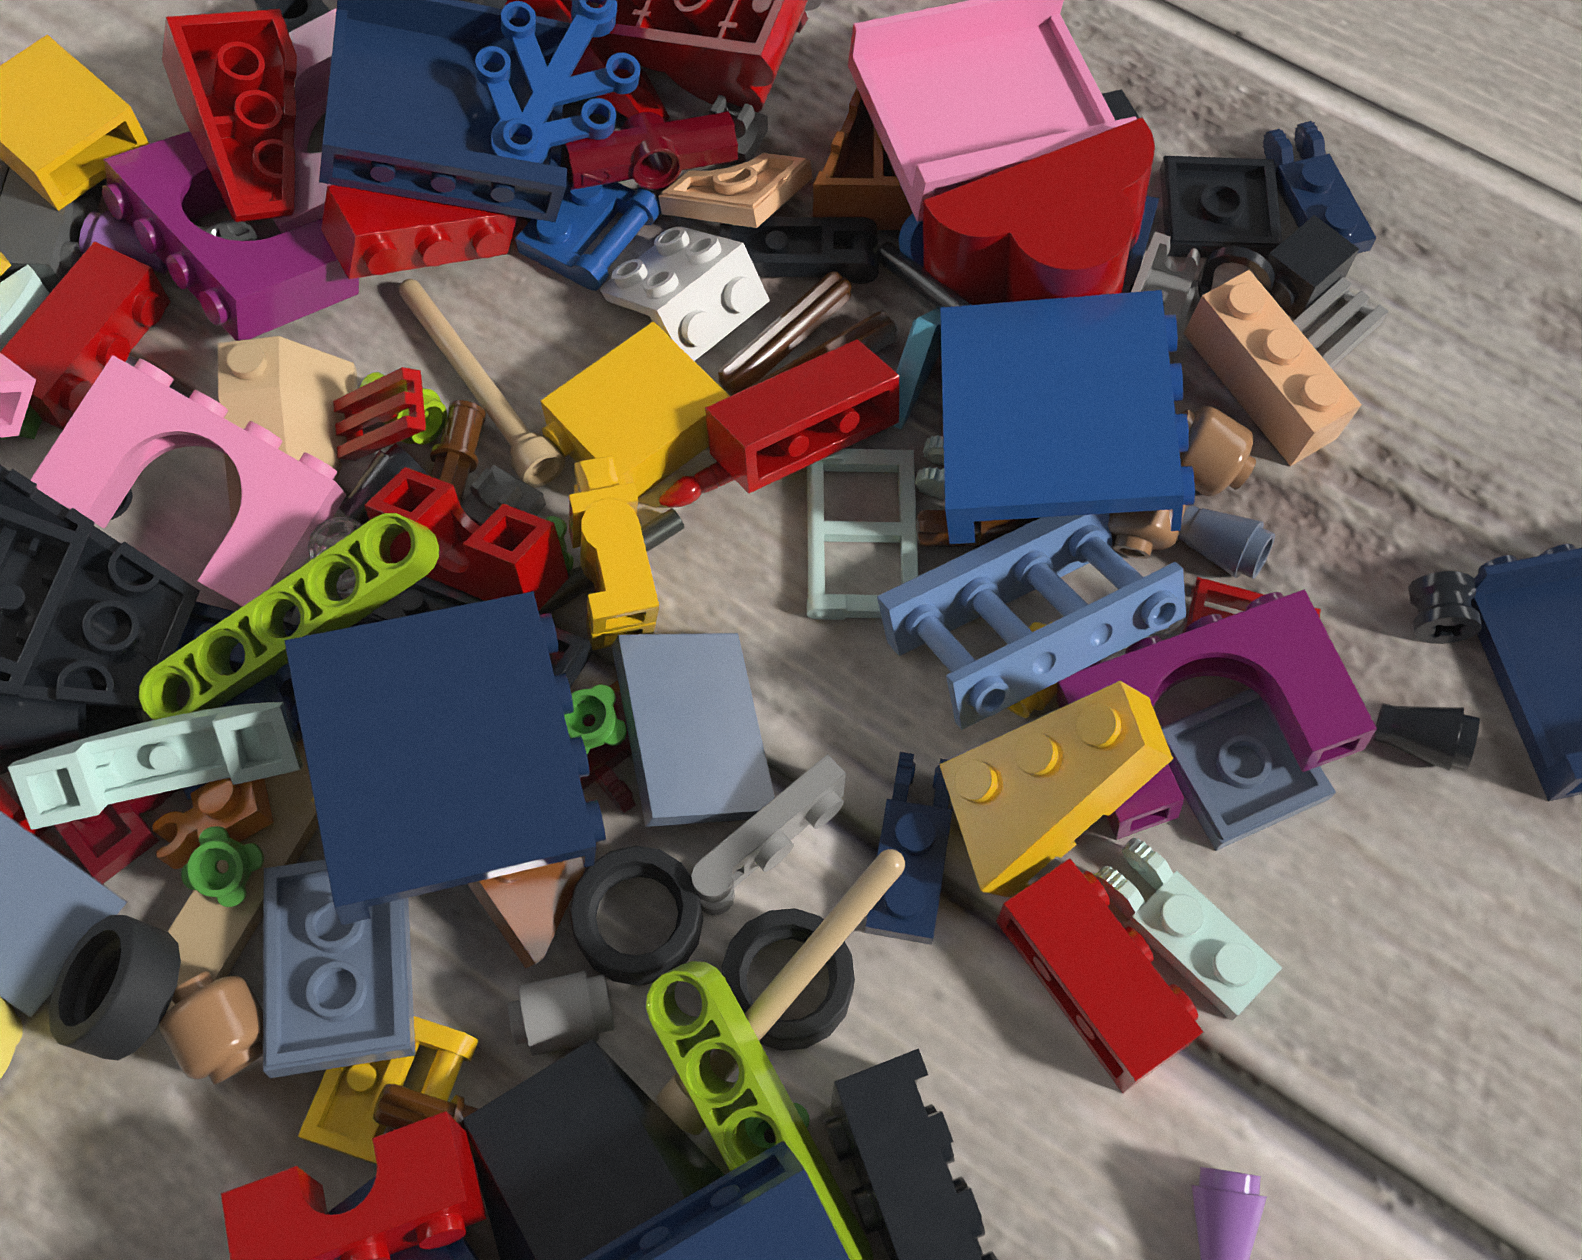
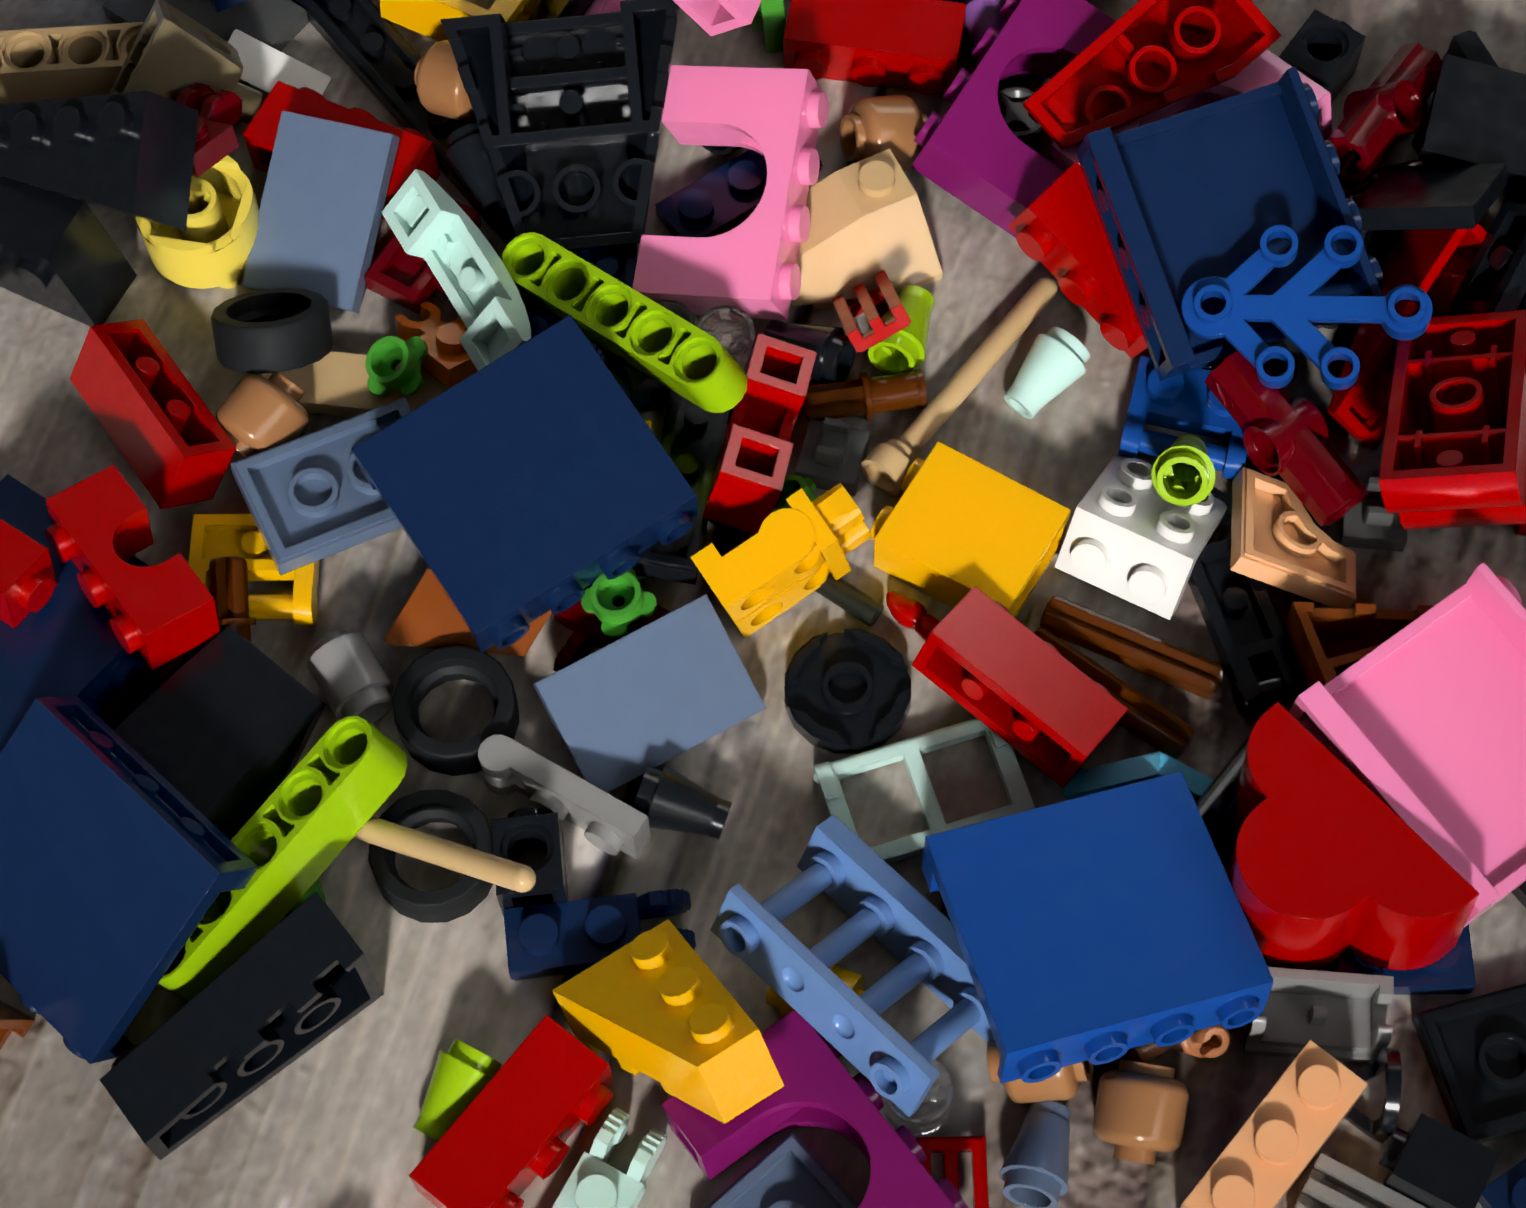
camera: 75 degrees right, 0 degrees up
none -> red brick [70,319,236,509]
none -> lime cone [413,1038,503,1141]
none -> black brick [491,808,569,917]
none -> black cone [633,765,732,839]
none -> dark blue hinge [655,149,823,237]
none -> black tile [784,629,911,754]
none -> medium nougat head [840,94,928,171]
none -> light aqua cone [1004,326,1090,419]
none -> lime cone [1151,435,1216,506]

